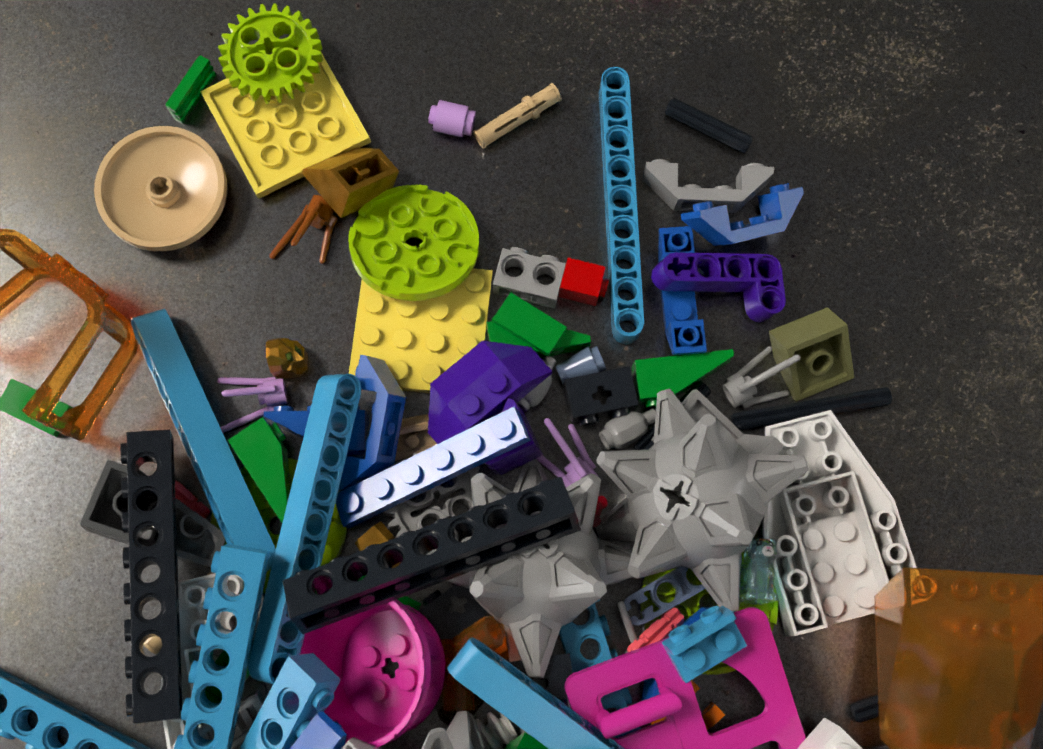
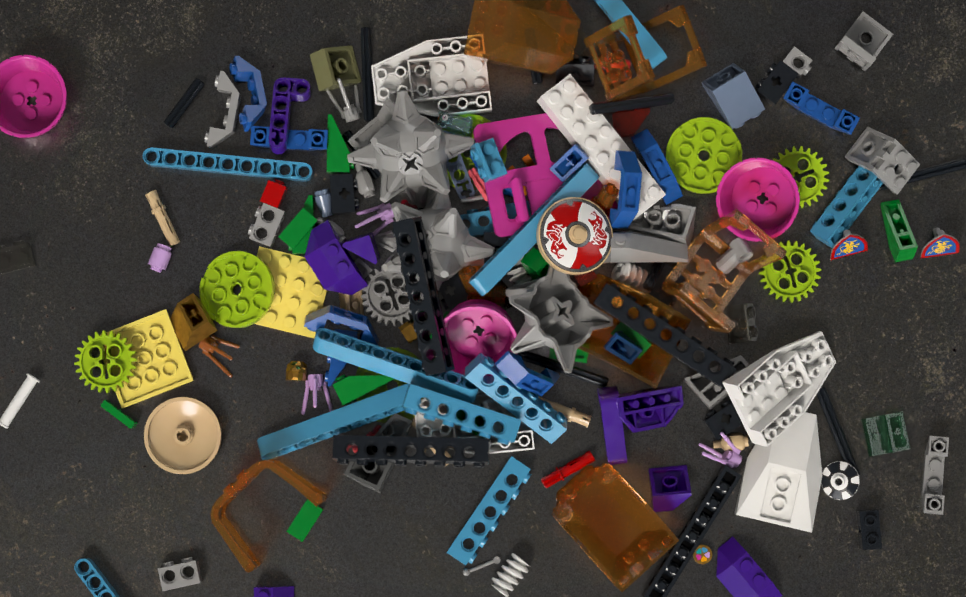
camera: 70 degrees left, 10 degrees up
plate [335,407,531,528] -> none

